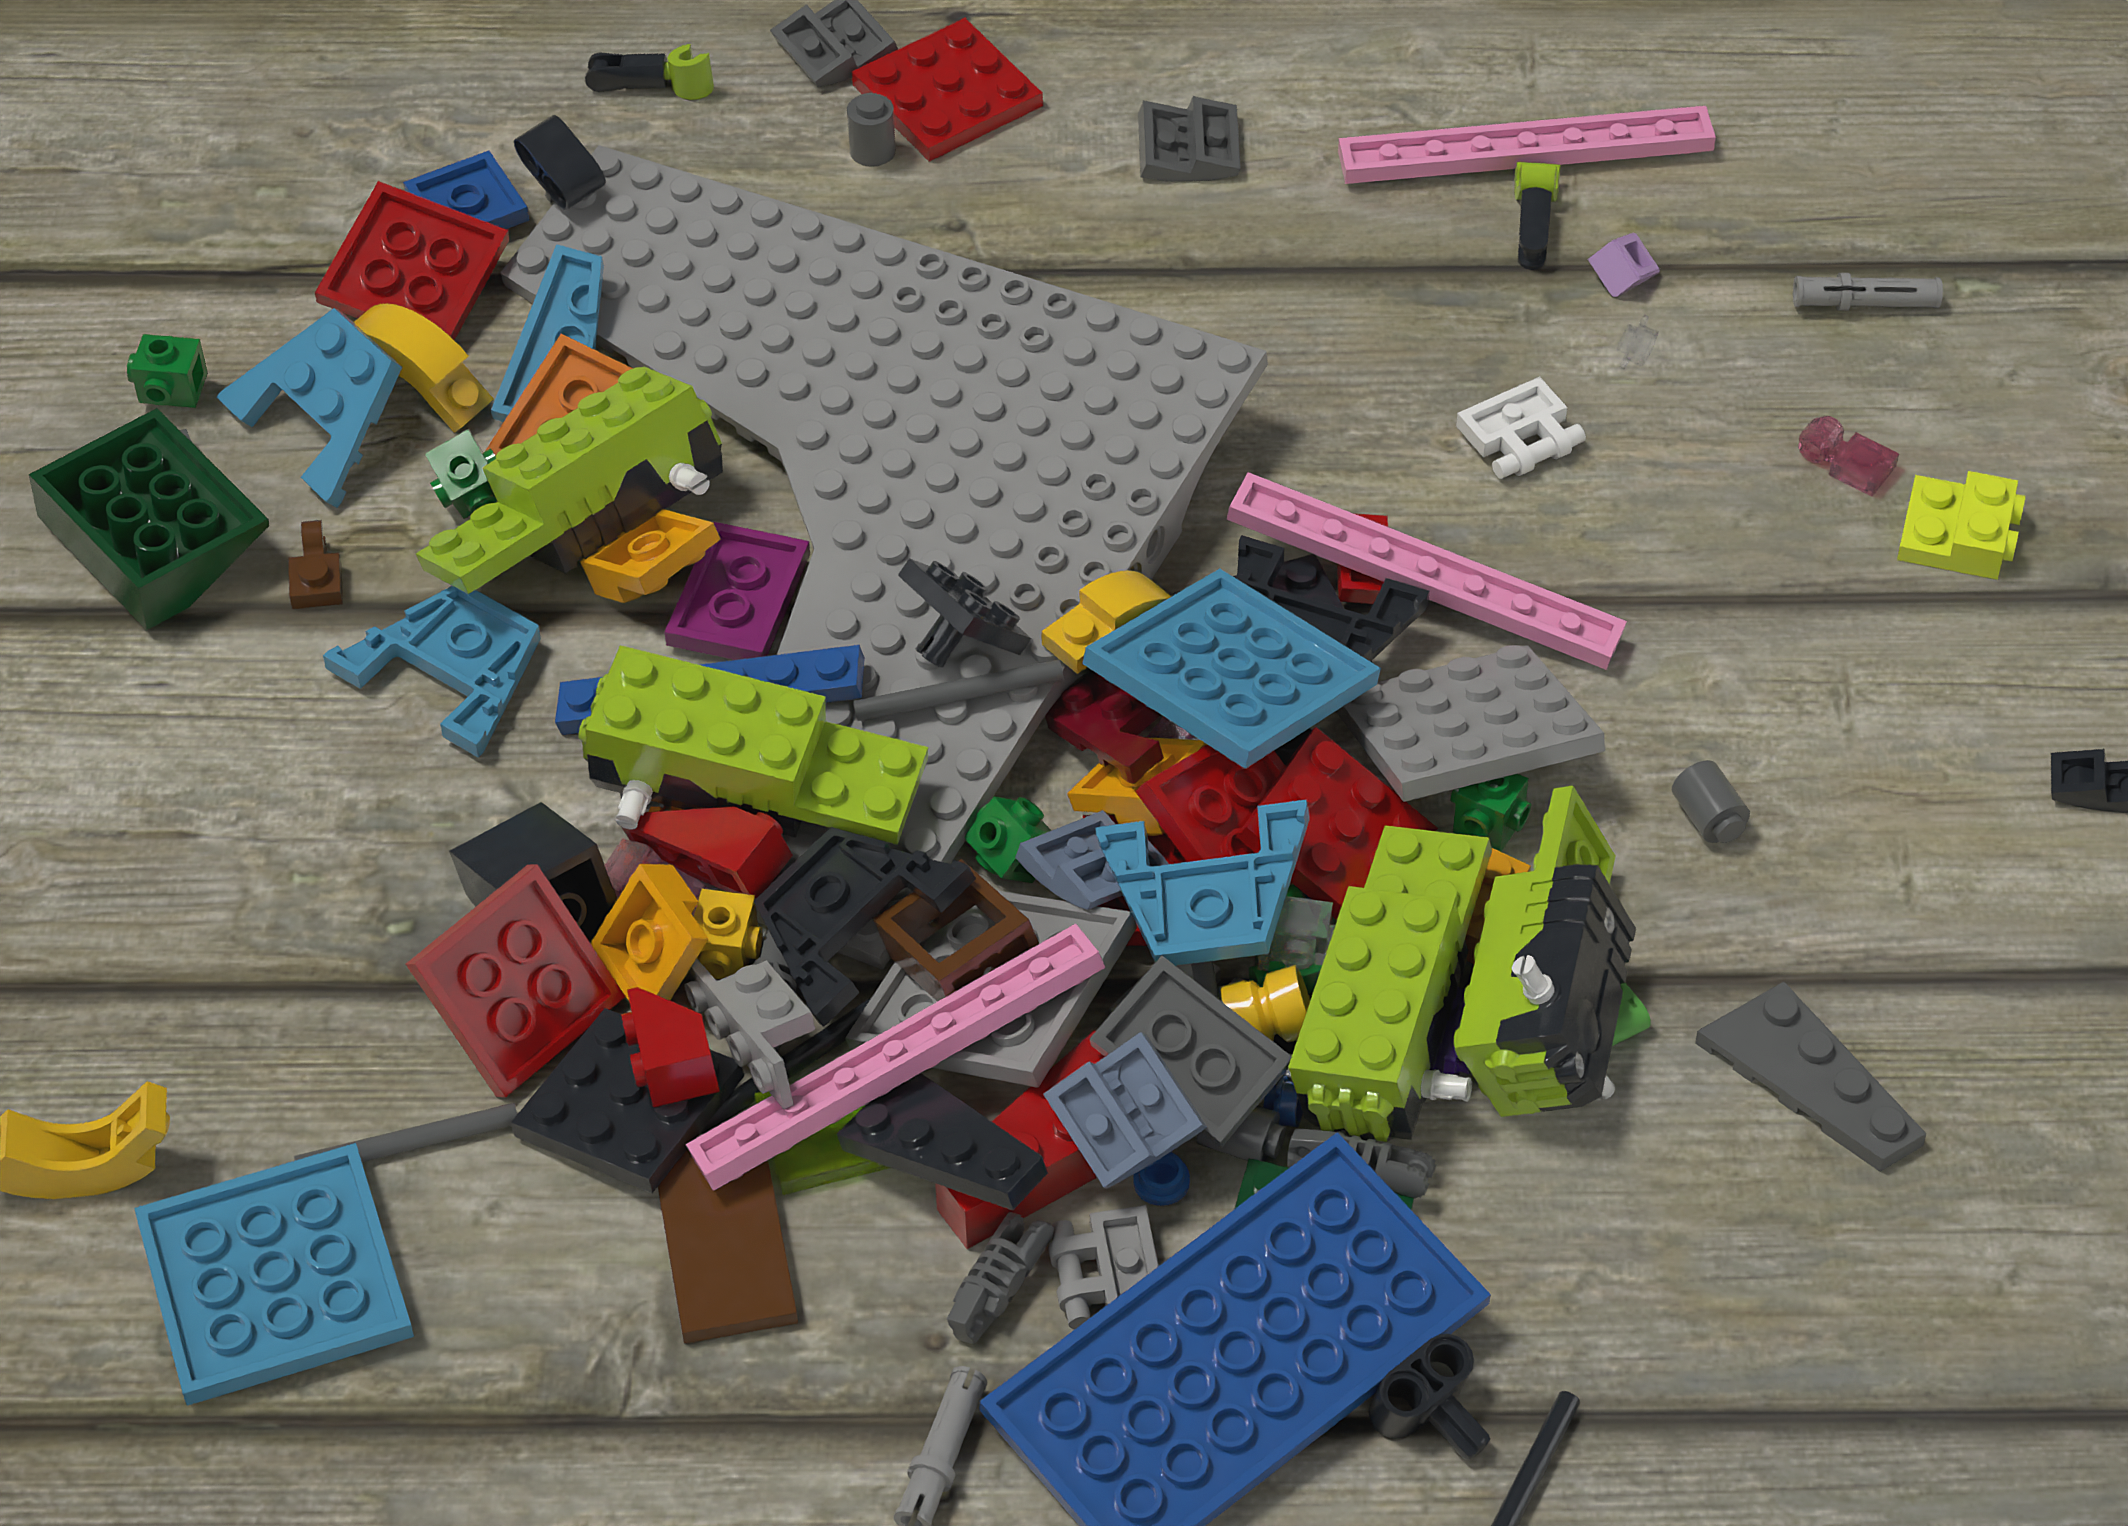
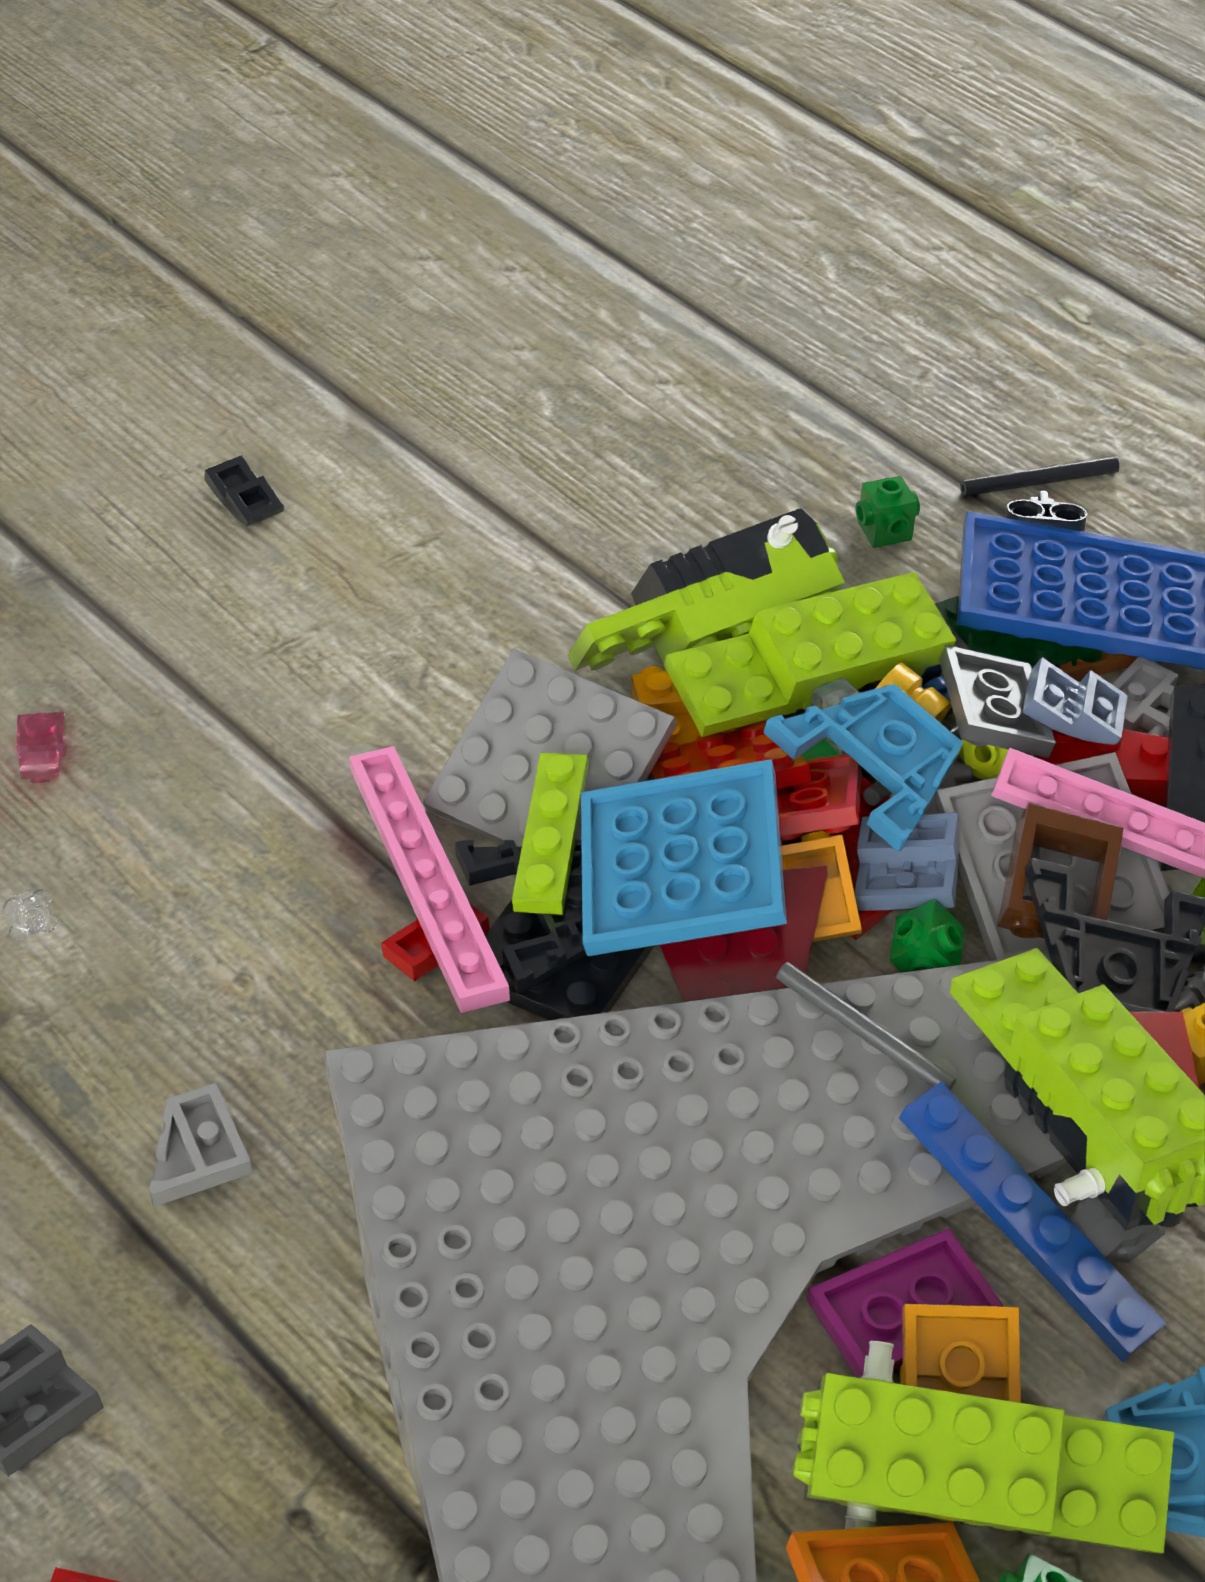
camera: 135 degrees left, 5 degrees down
black plate [898,558,1032,668] -> none
yellow arch [1041,570,1171,674] -> none
white plate [1456,376,1586,479] -> none
dark grey brick [1672,760,1750,843] -> none
dark grey wing [1695,981,1927,1172] -> none
neon yellow plate [1897,471,2026,580] -> none
none -> light grey wing [149,1083,252,1207]
none -> lime plate [512,753,589,915]
none -> green brick [855,476,920,548]

